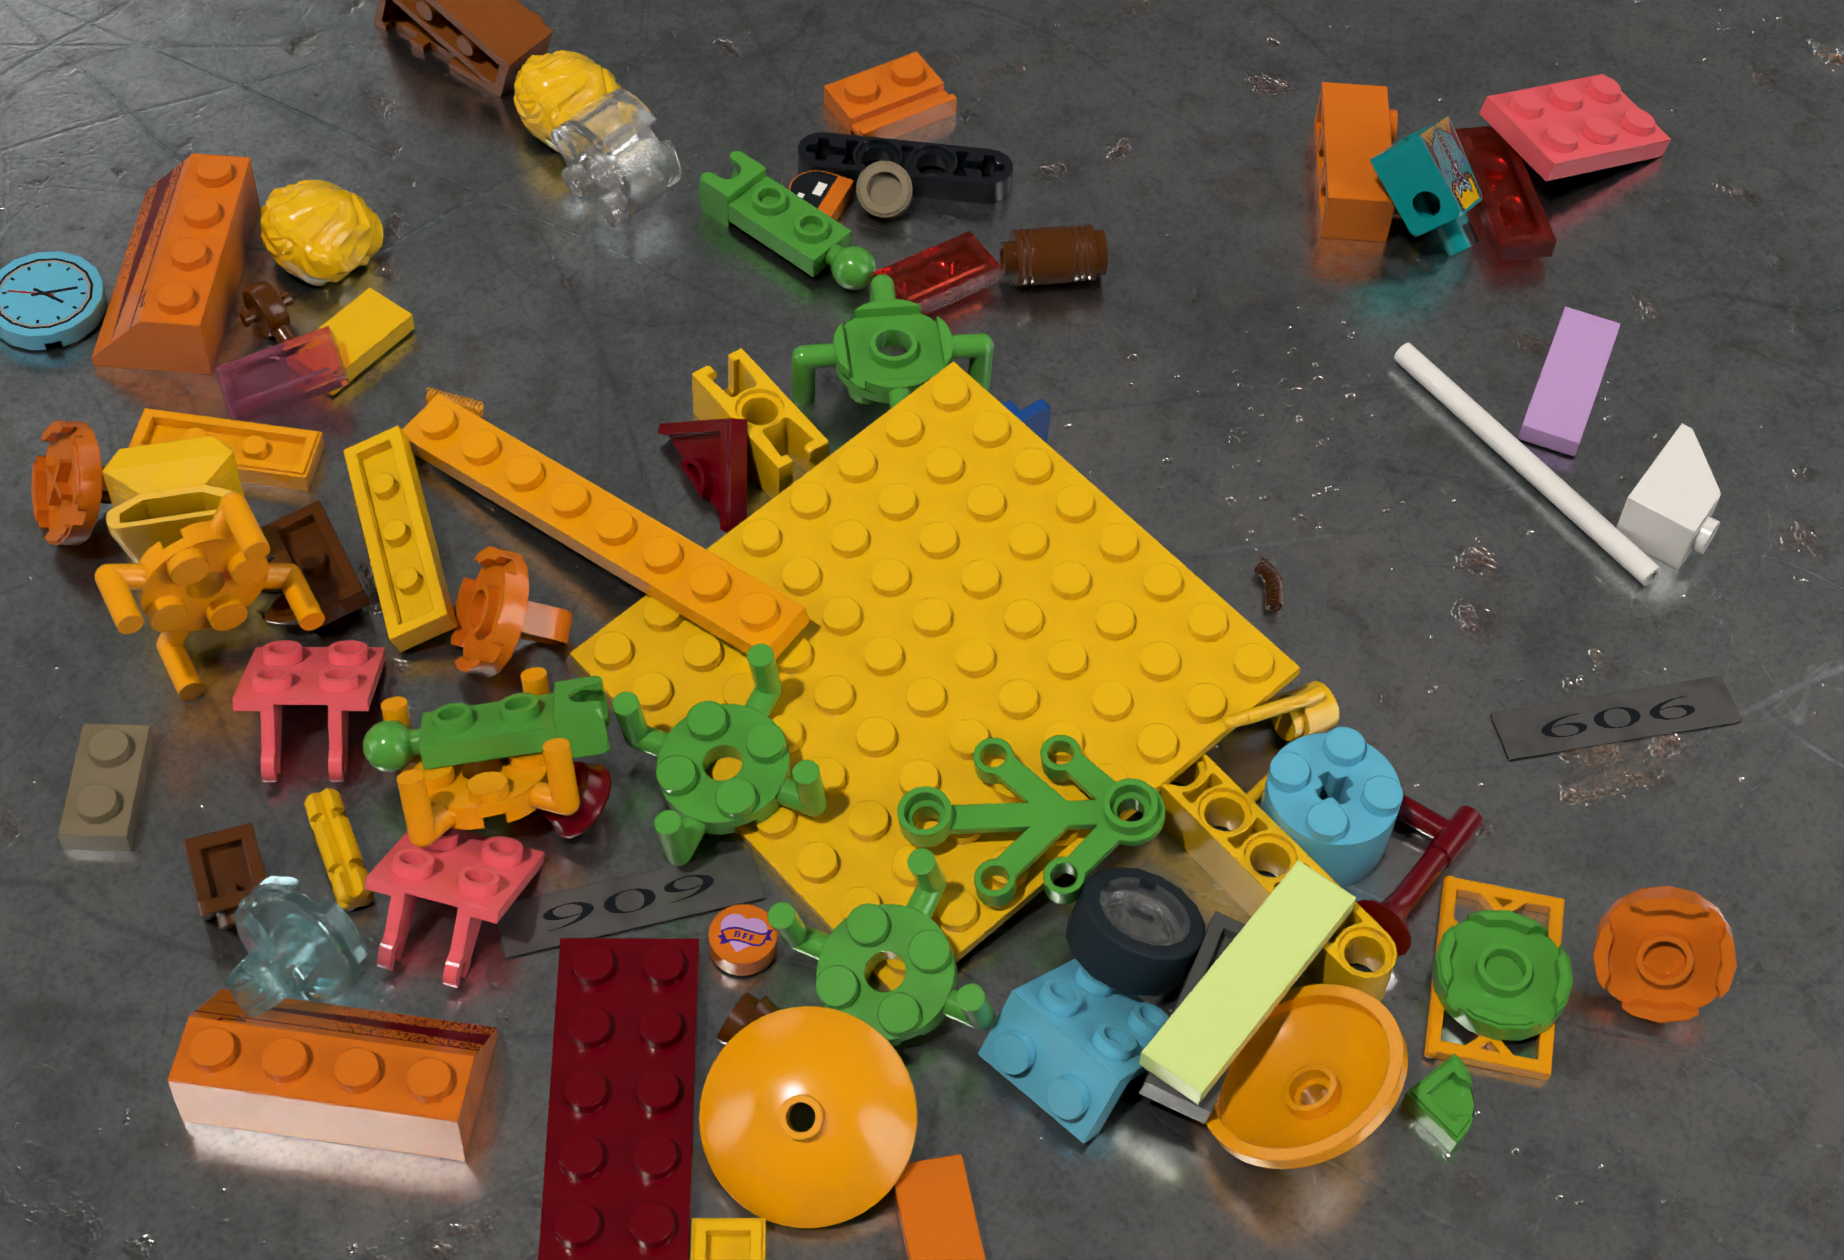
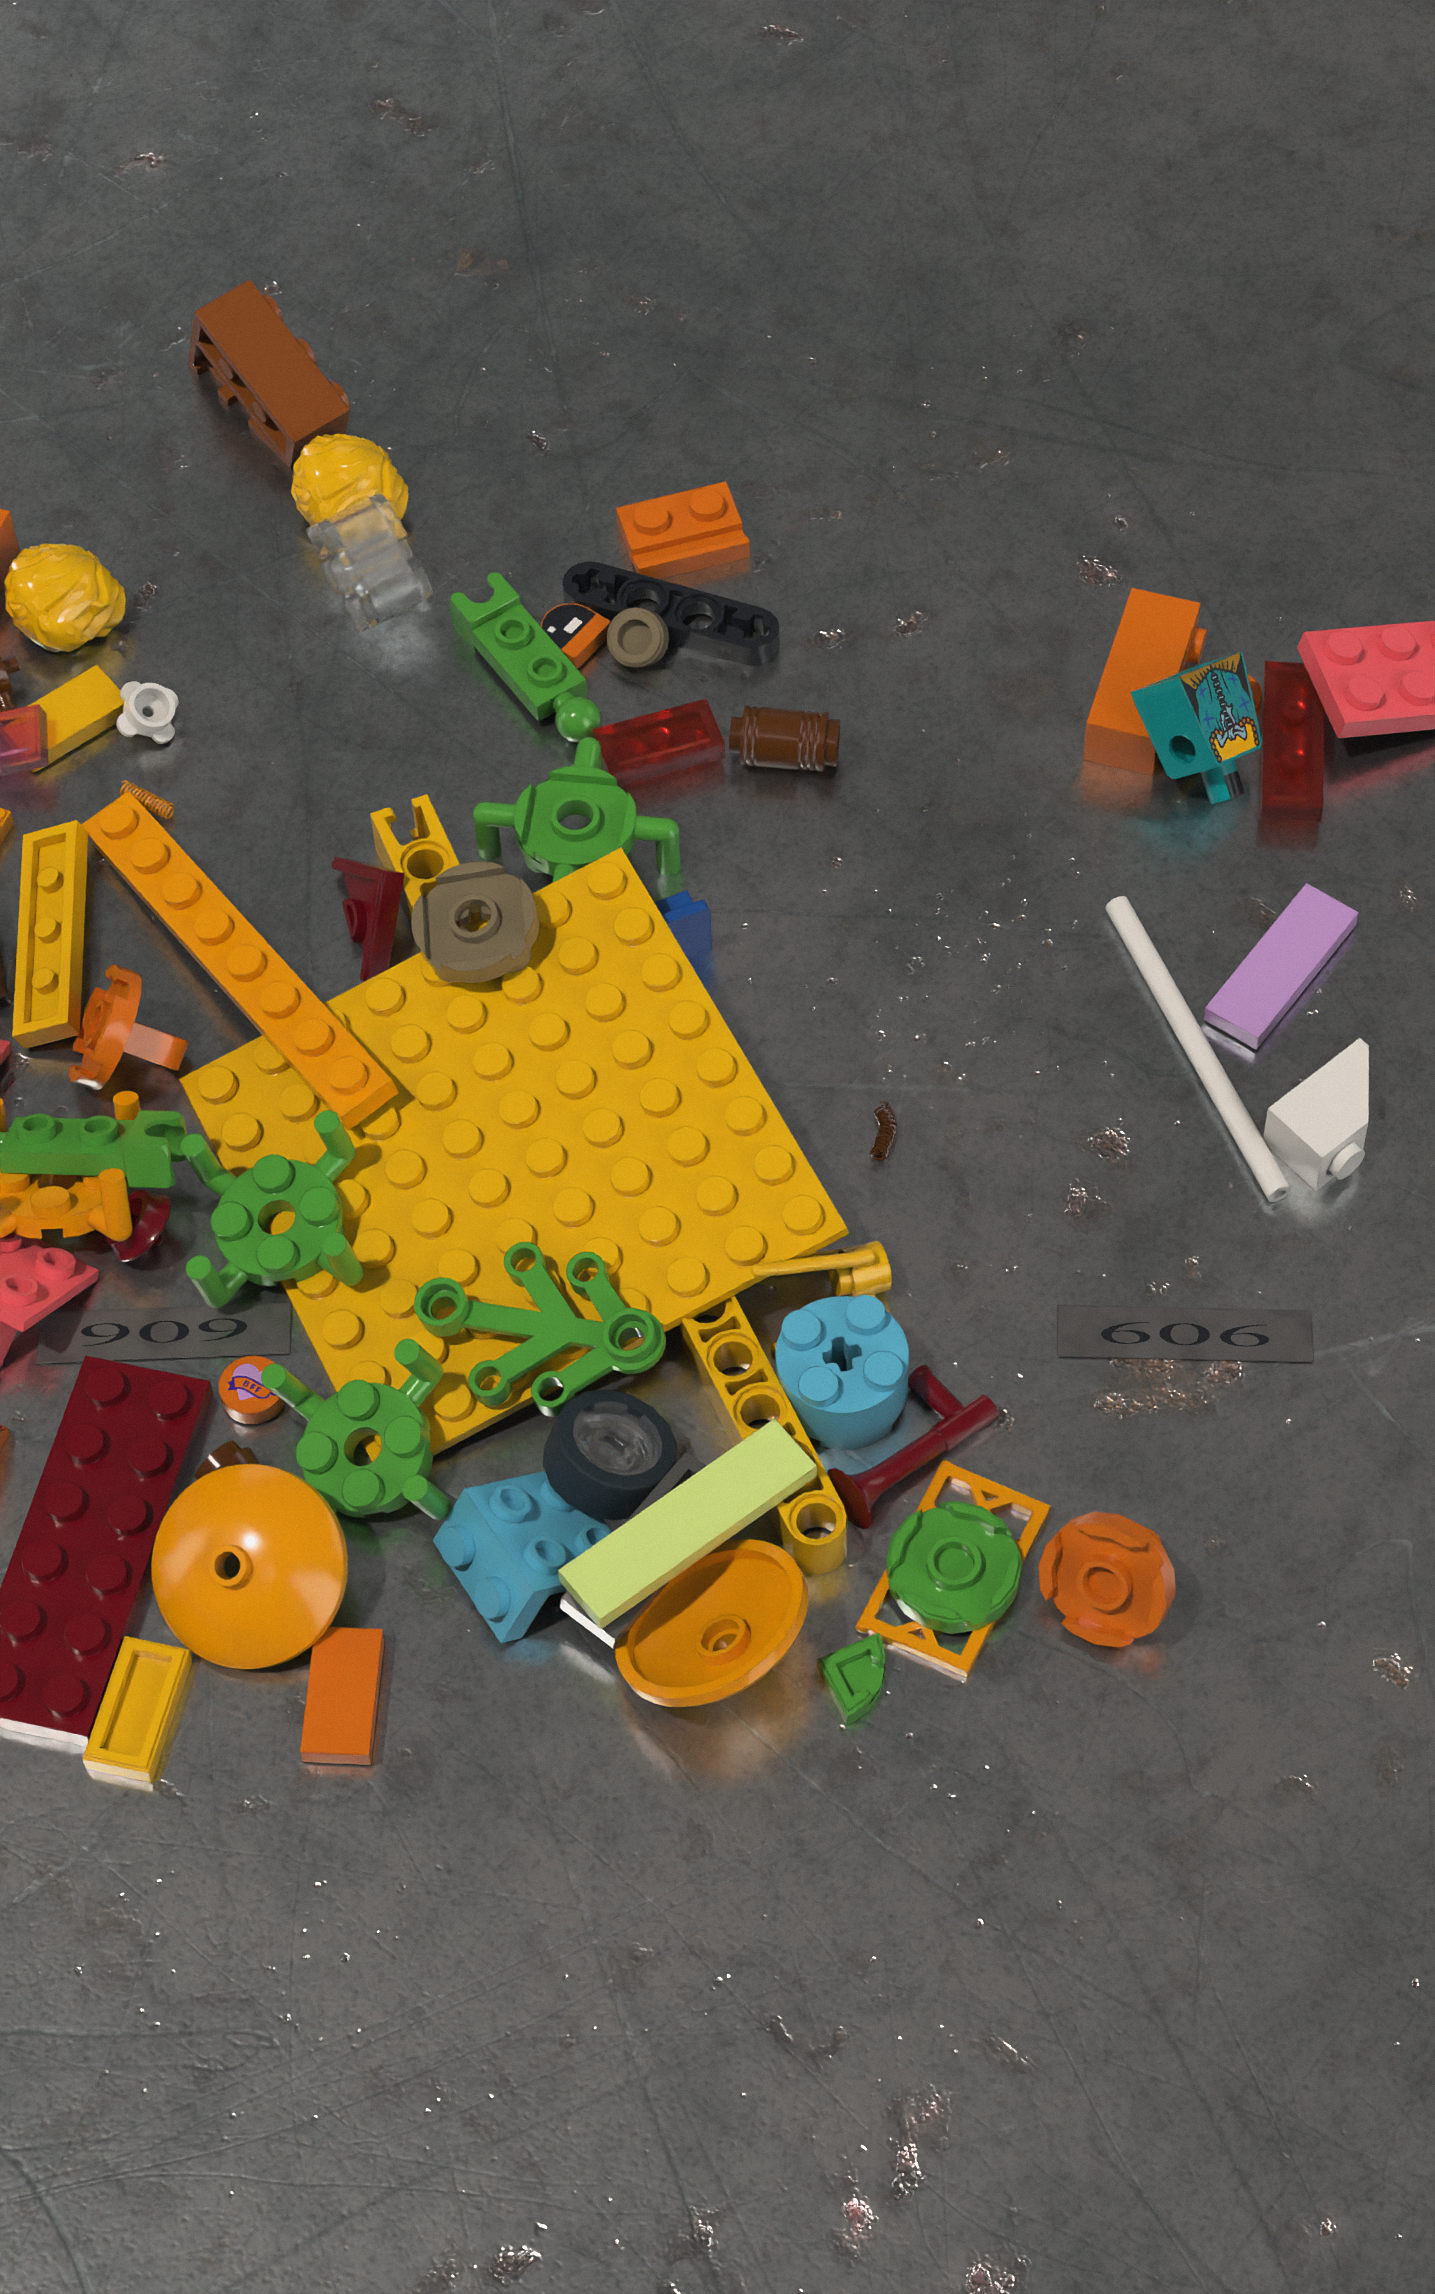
camera: 20 degrees right, 5 degrees up
none -> white plate [116,681,179,744]
none -> dark tan plate [411,861,540,983]

